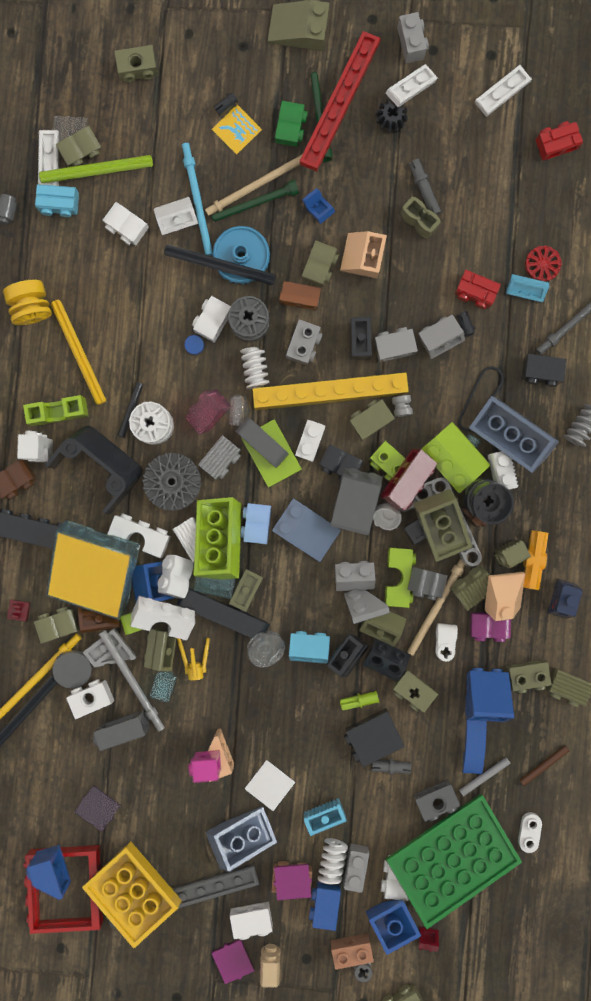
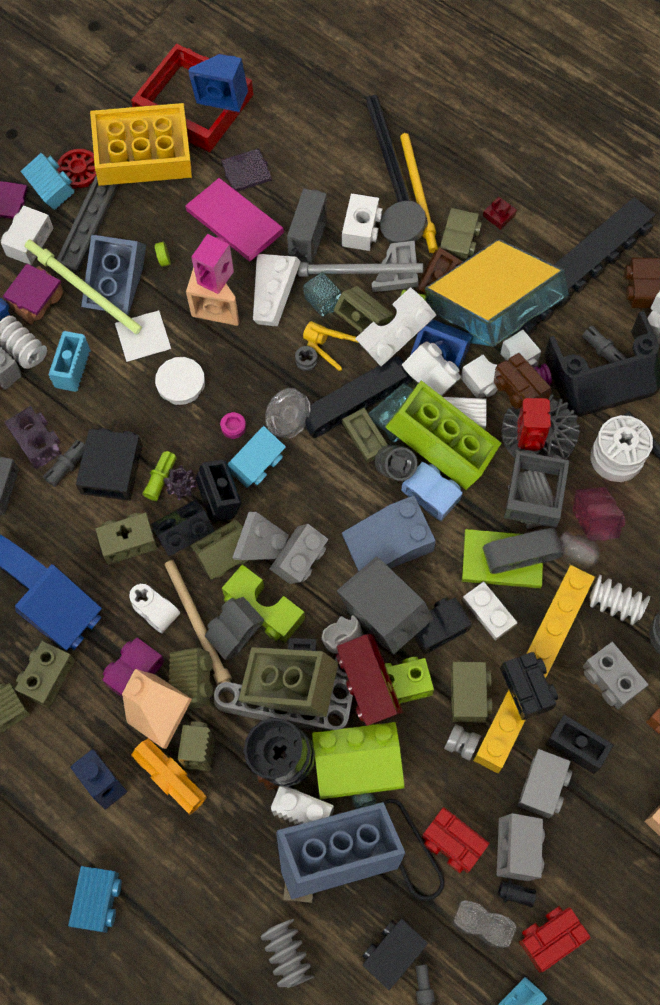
camera: 120 degrees right, 20 degrees down
none -> clear purple brick [5,406,62,470]
none -> medium azure brick [21,153,74,210]
none -> yellowish green bar [24,239,142,334]
none -> red wheel [57,149,96,189]
none -> lime tile [155,241,171,267]
none -> white tile [155,357,205,405]
none -> gear [164,465,197,500]
none -> dark pink tile [185,178,284,262]
none -> dark pink tile [220,412,246,439]
none -> white wing [253,254,301,326]
none -> dark grey bush [295,346,317,371]
none -> dark grey wheel [375,444,417,481]
none -> red brick [422,807,490,874]
none -> clear brick [451,901,517,948]
none -> reddish brown brick [494,353,552,409]
none -> black brick [500,652,558,720]
none -> dark grey window [504,450,569,528]
none -> red brick [517,398,551,452]
none -> magenta bush [533,364,552,385]
none -> dark grey pin [582,326,627,363]

